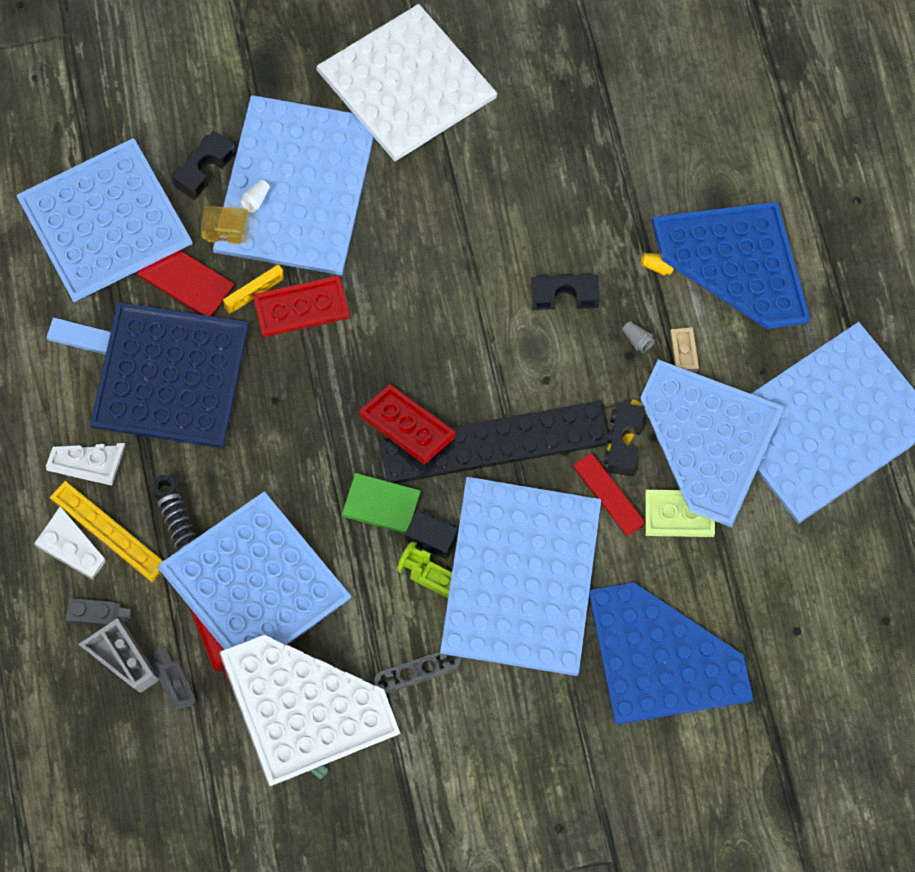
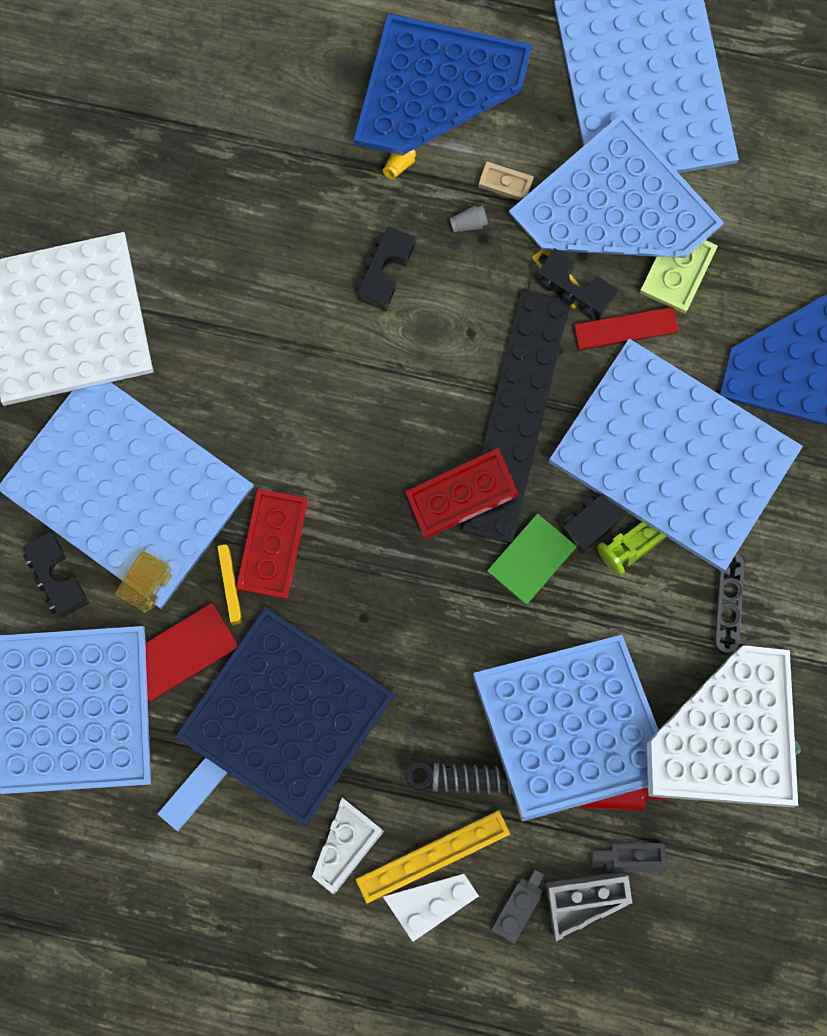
camera: 65 degrees left, 10 degrees up
white cone [240,180,270,212] -> none

